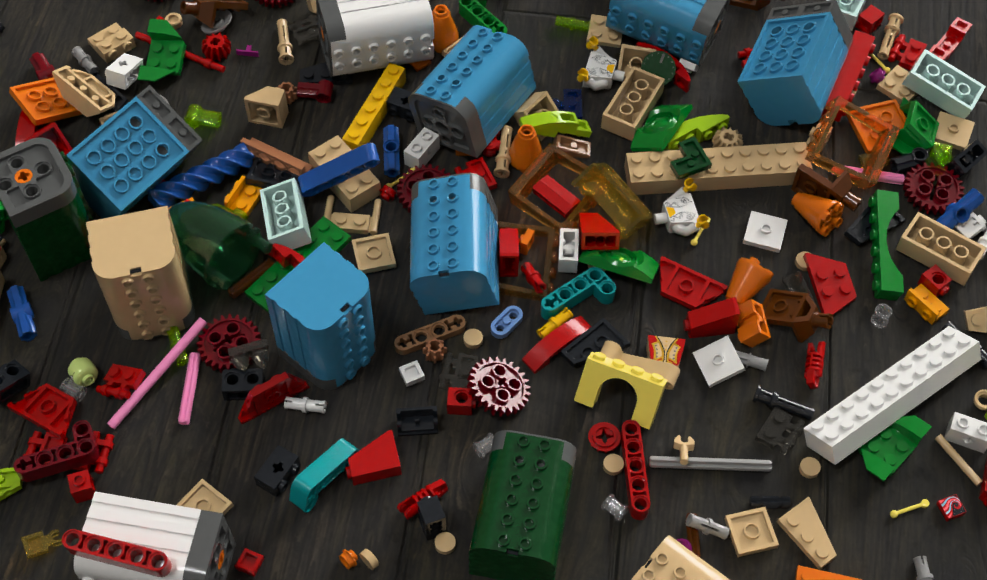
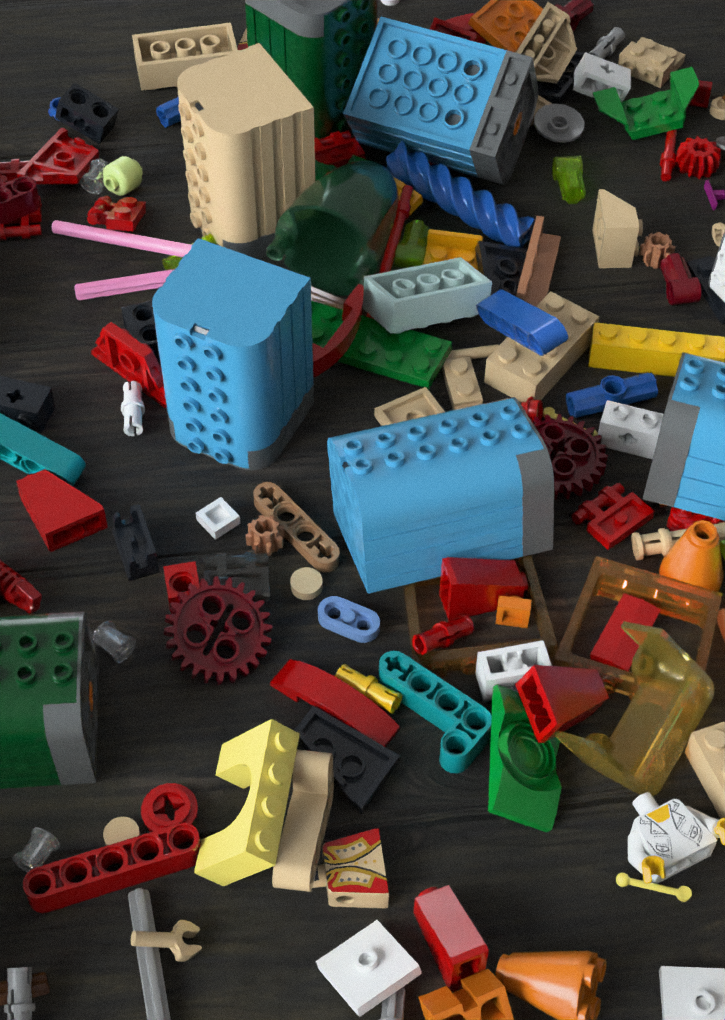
camera: 75 degrees right, 5 degrees down
red wing [660,256,728,310] -> none

